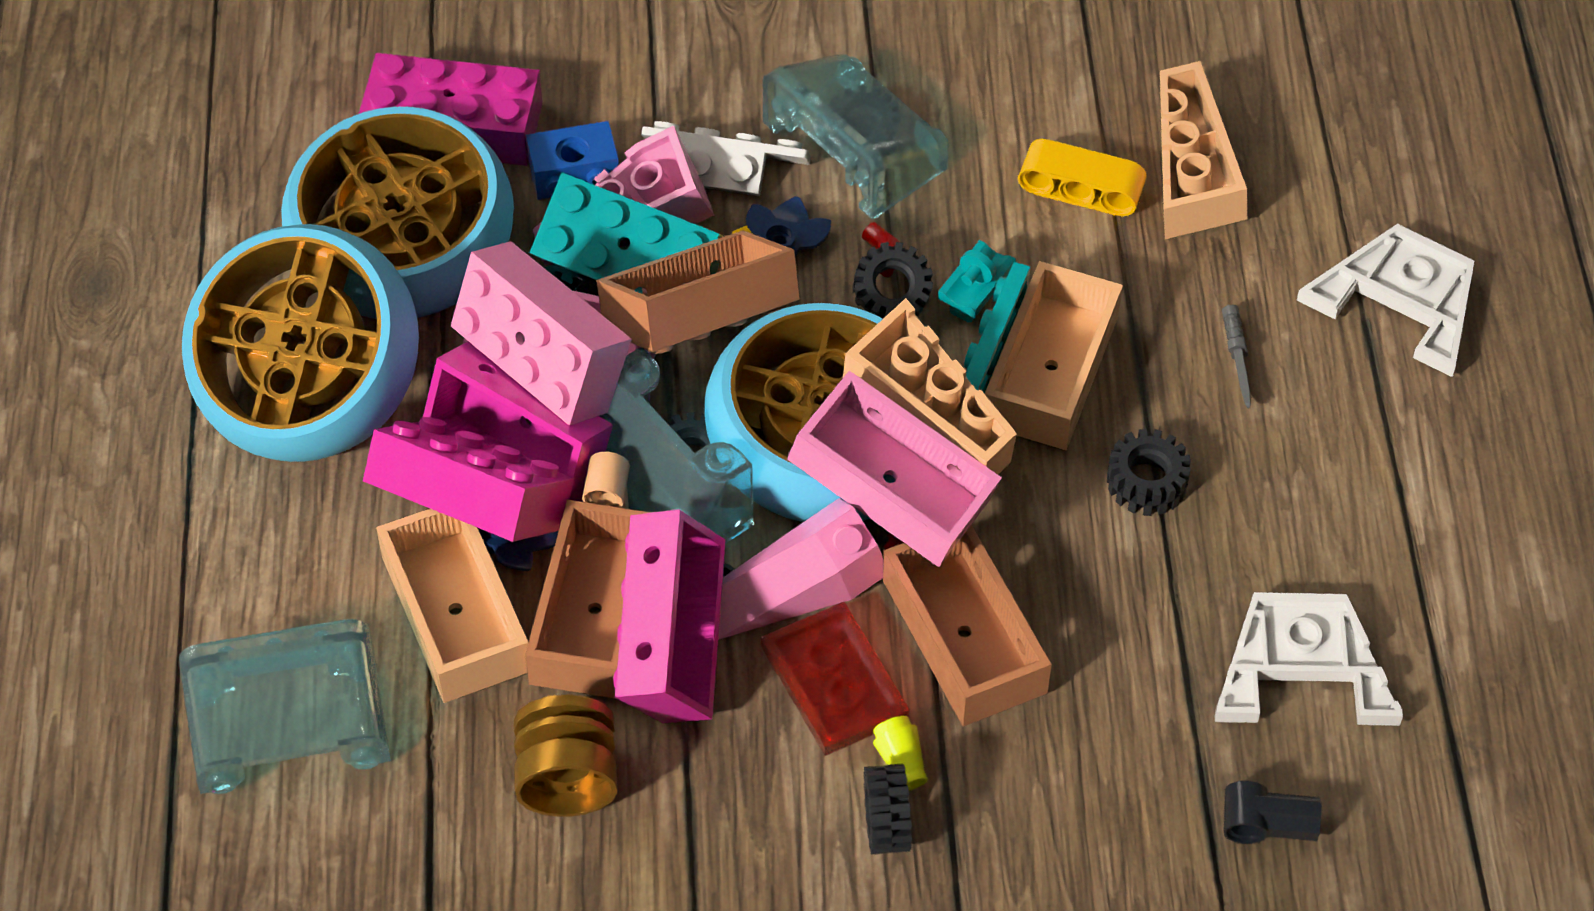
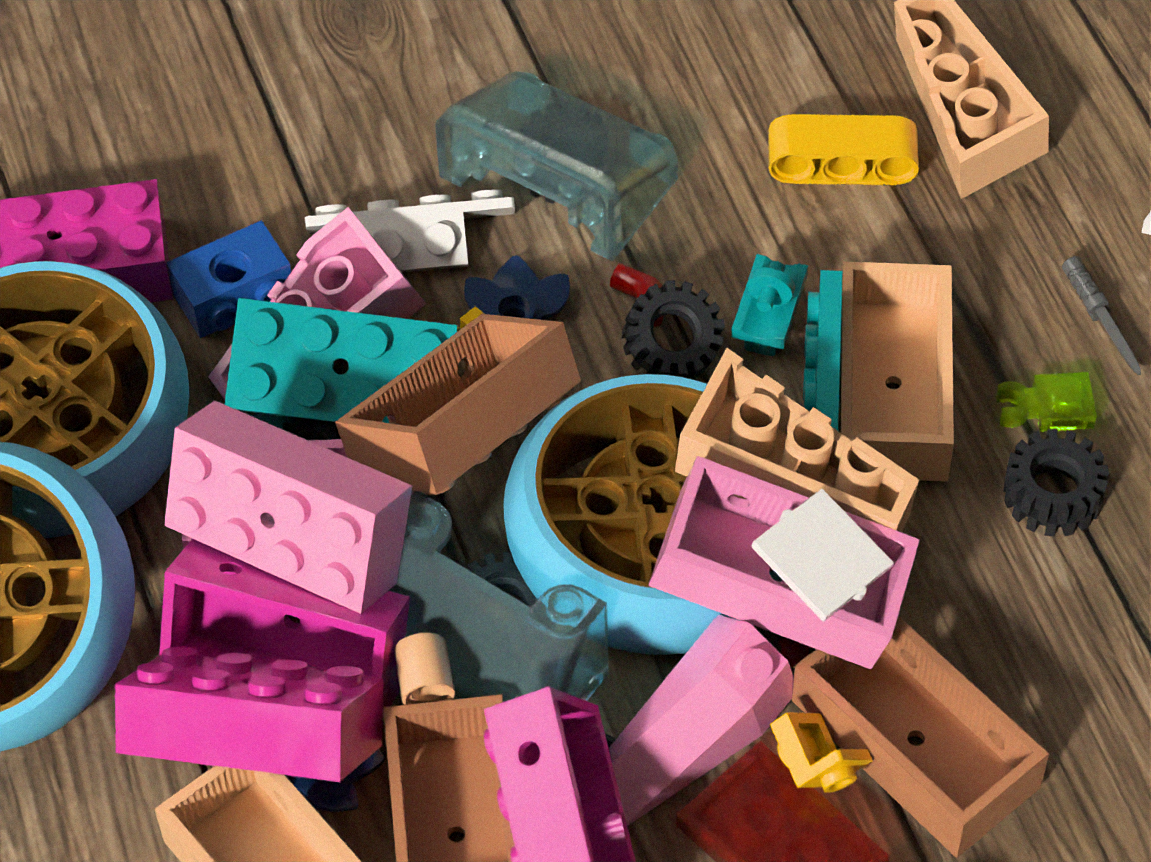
camera: 15 degrees left, 0 degrees up
none -> white piece [751,489,894,622]
none -> yellow bracket [770,713,873,793]
none -> clear neon green plate [996,372,1097,432]

